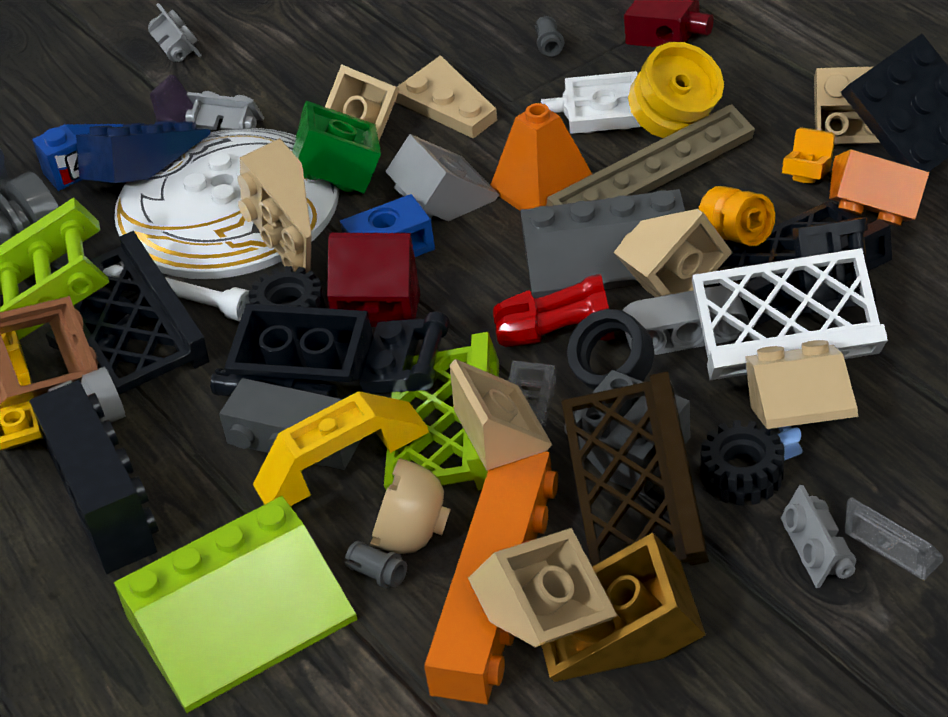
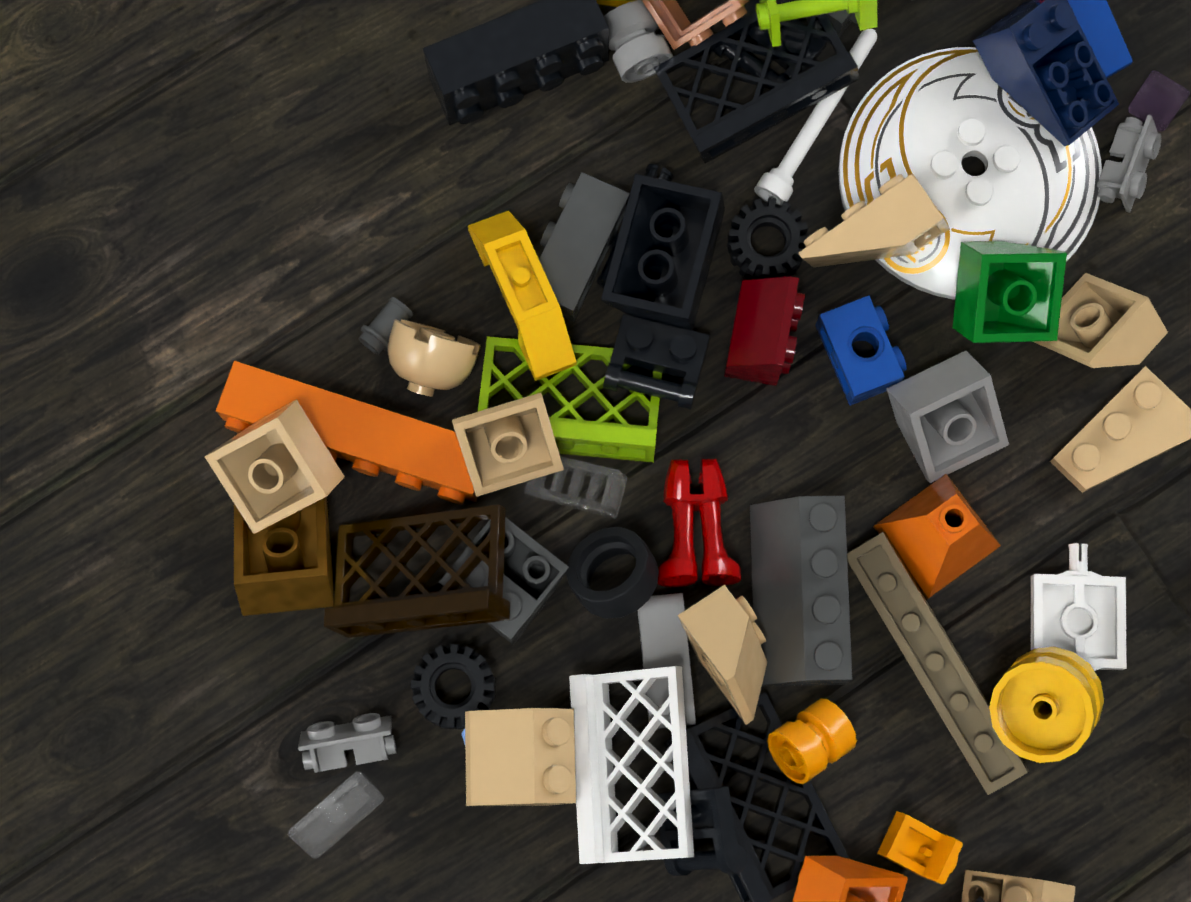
camera: 90 degrees right, 35 degrees up
lime slope [114,496,357,713] -> none

